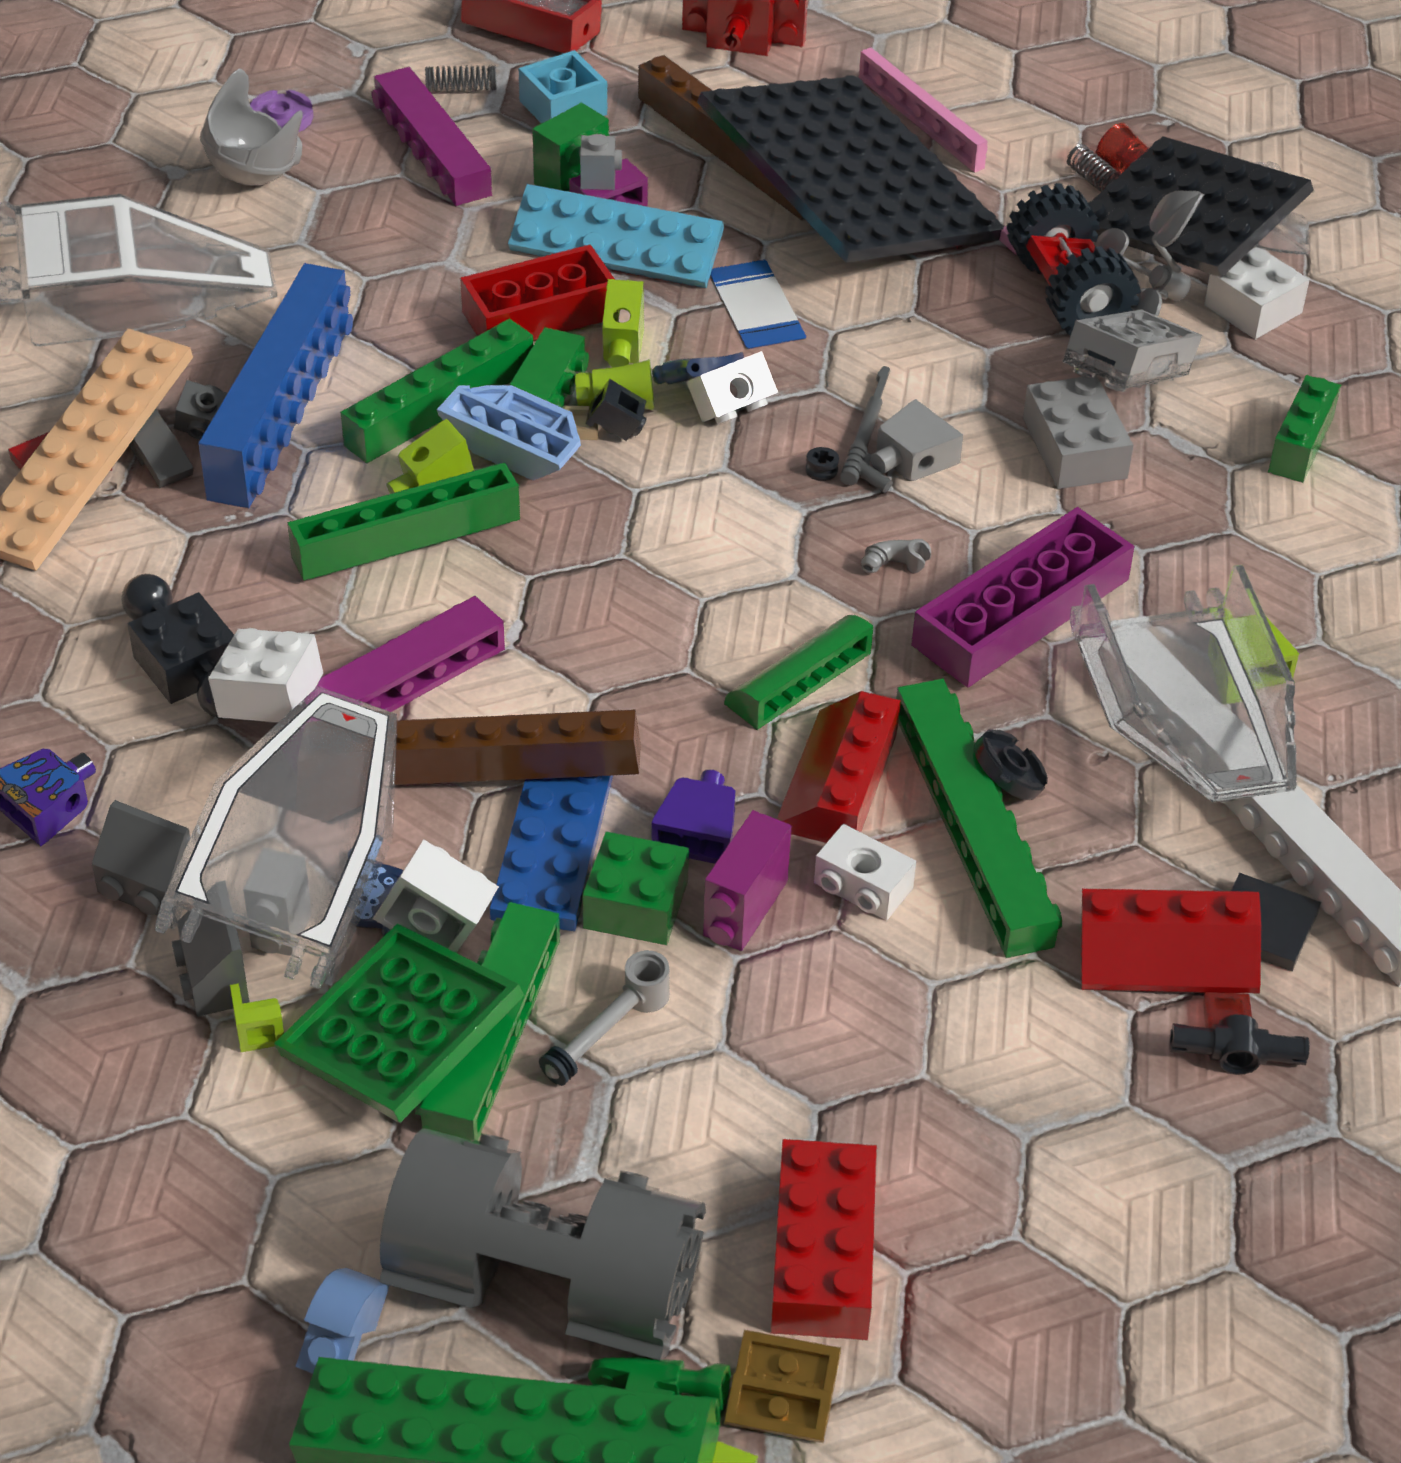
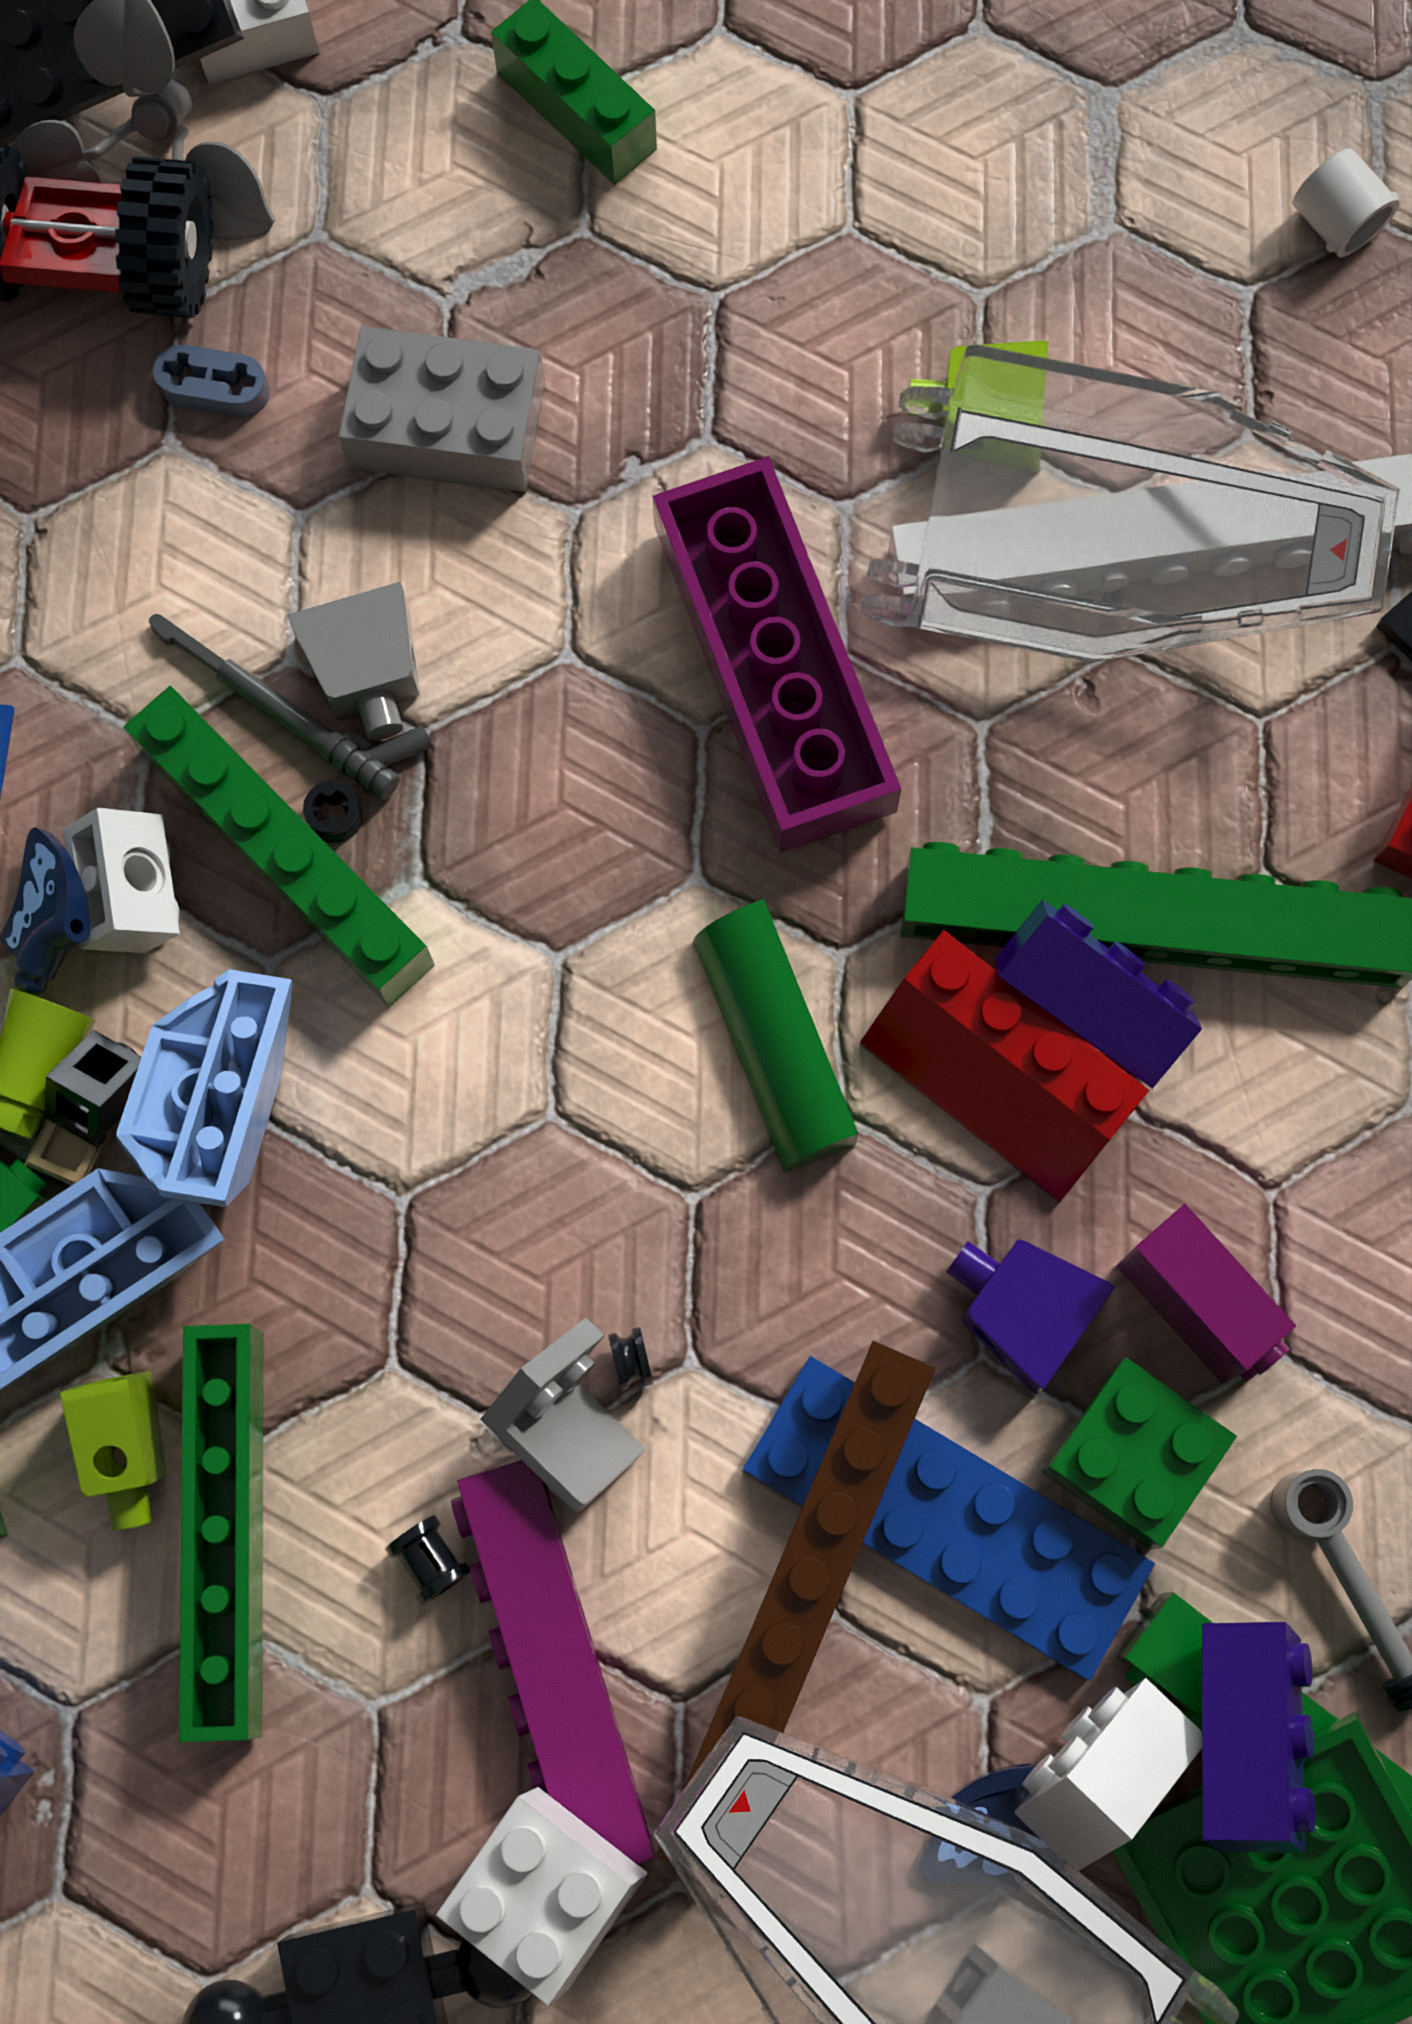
camera: 65 degrees left, 30 degrees up
white brick [814,824,916,921] -> none
light grey piece [861,539,931,573] -> none
black tile [974,729,1048,800] -> none
light grey piece [1062,310,1202,391] -> none
none -> light blue wedge [116,969,293,1207]
none -> green brick [123,685,435,1007]
none -> sand blue beam [153,345,270,417]
none -> black bush [385,1515,471,1606]
none -> light grey bracket [480,1317,644,1512]
none -> black bush [608,1327,654,1392]
none -> dark purple brick [995,899,1202,1089]
none -> dark purple brick [1202,1622,1316,1853]

